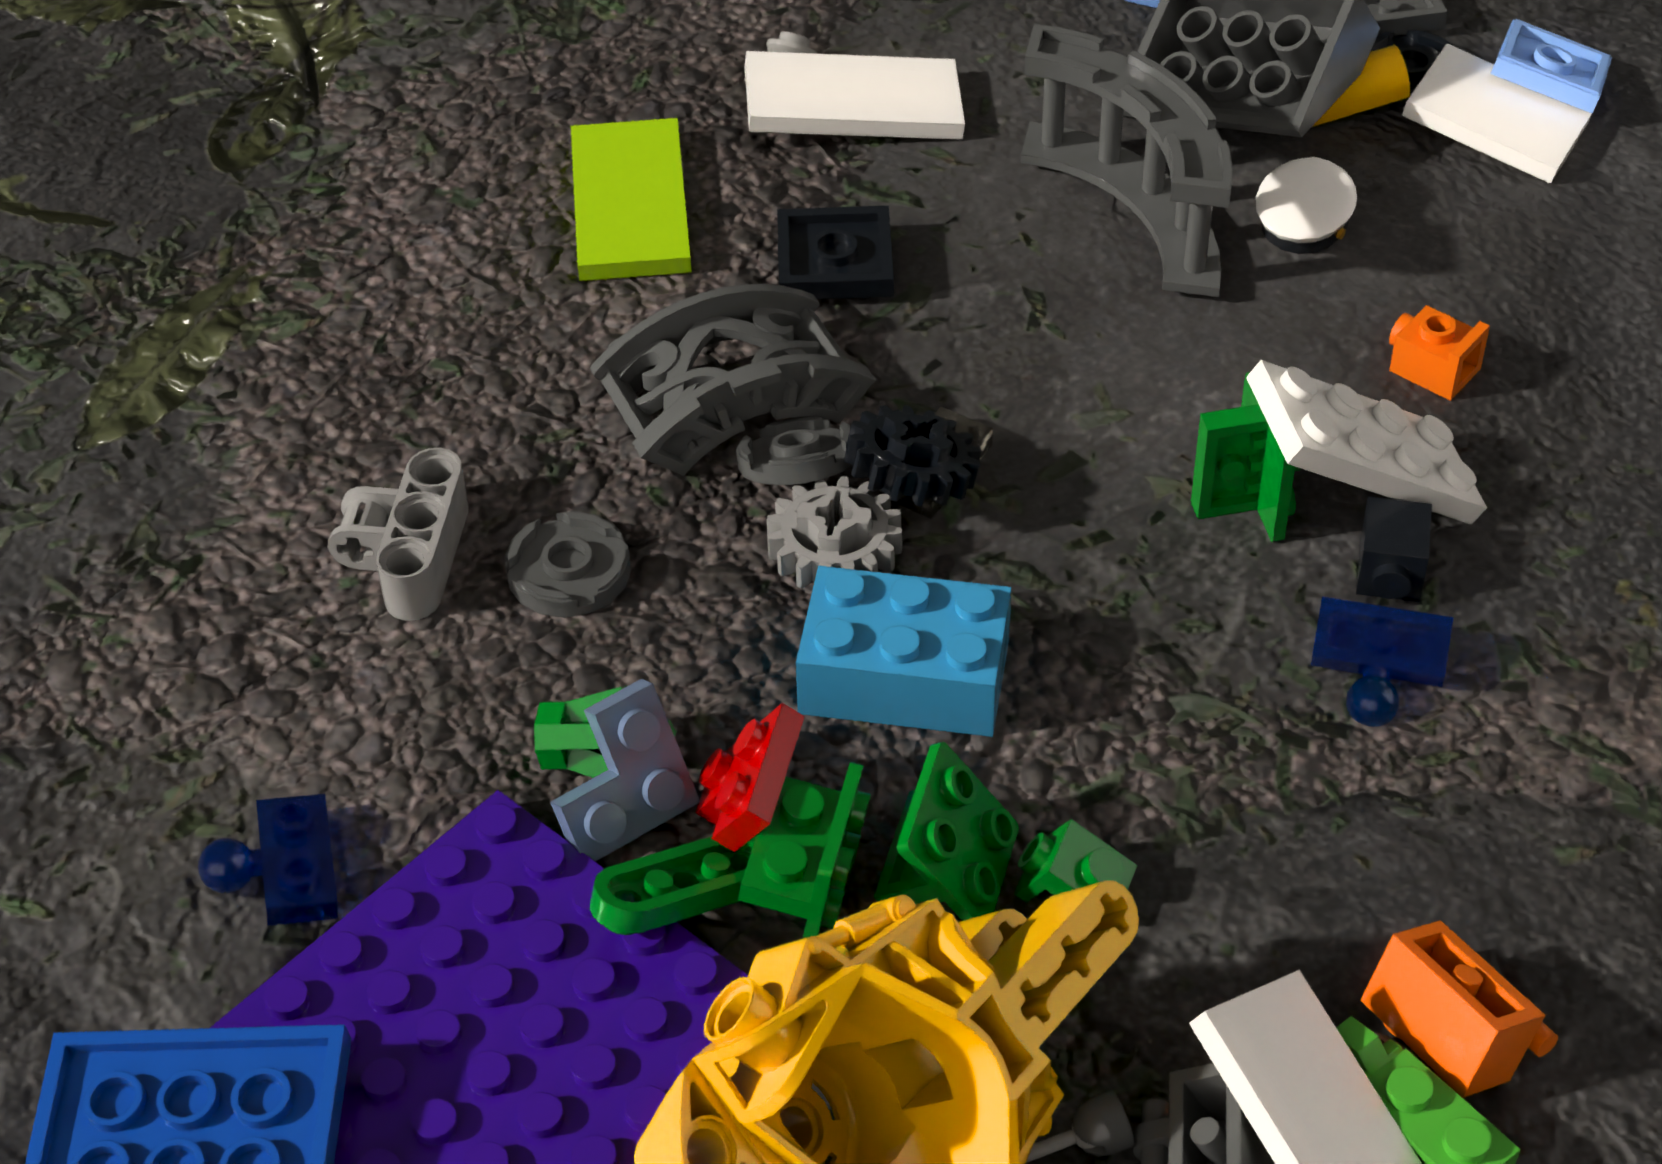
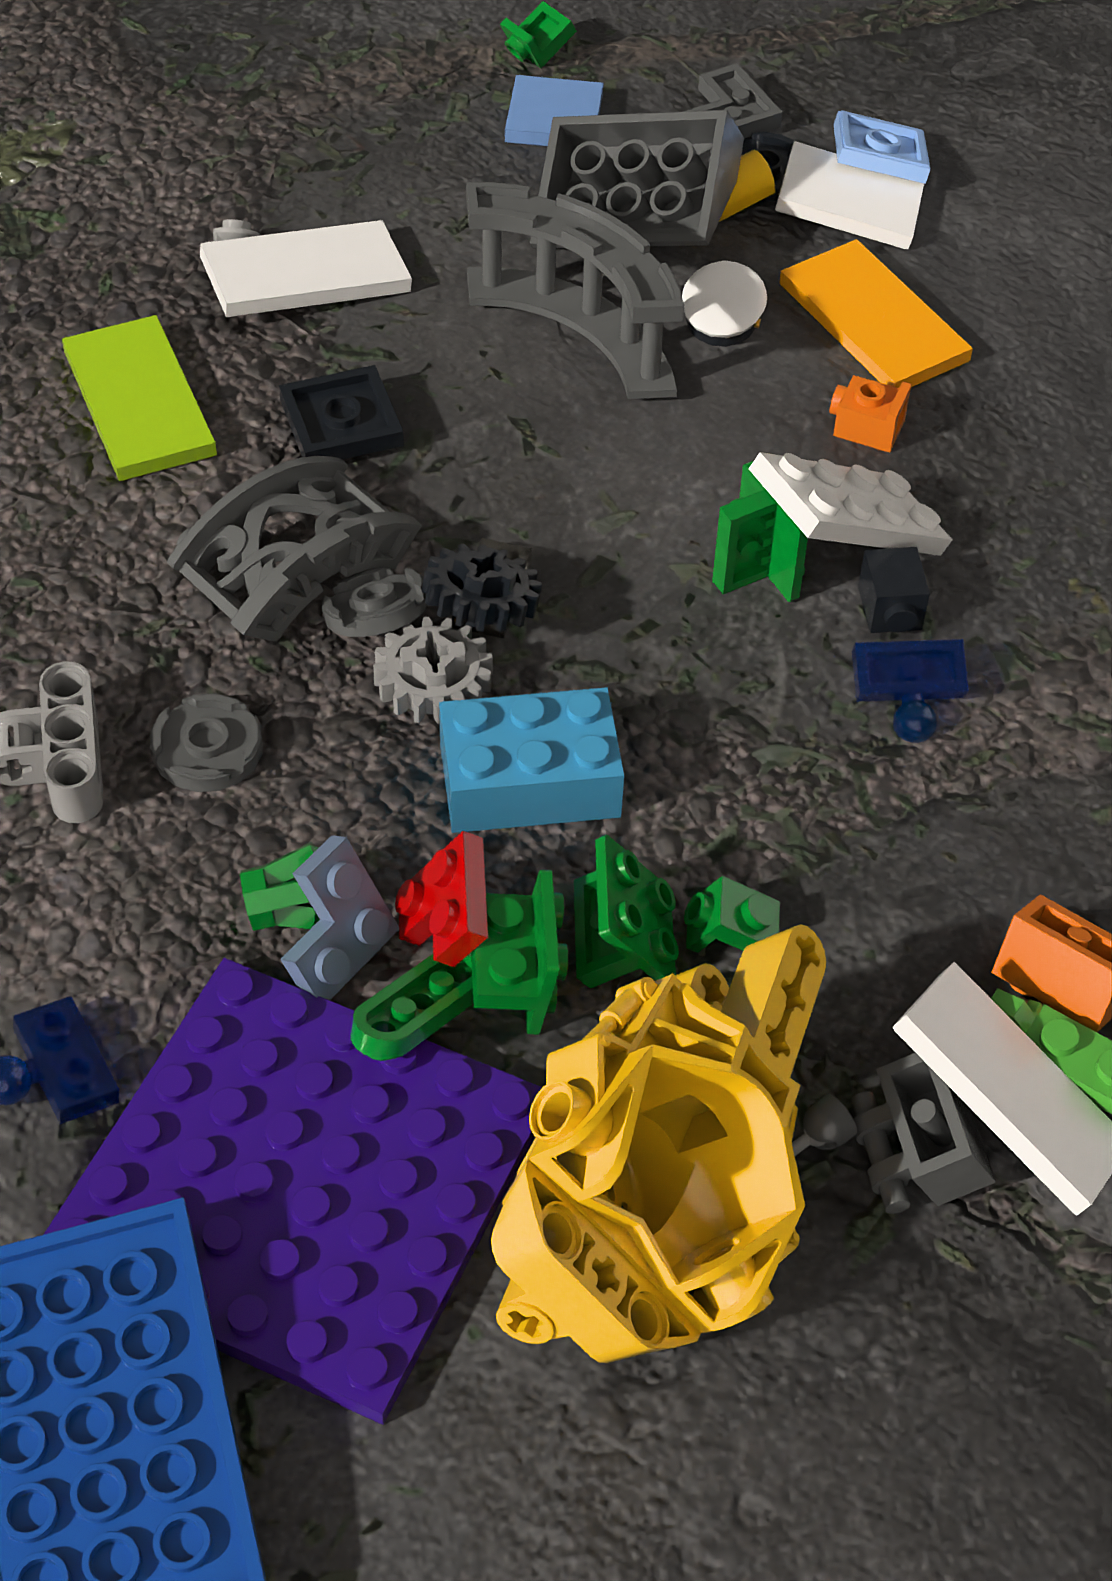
camera: 20 degrees left, 5 degrees up
none -> light orange tile [779,239,973,388]

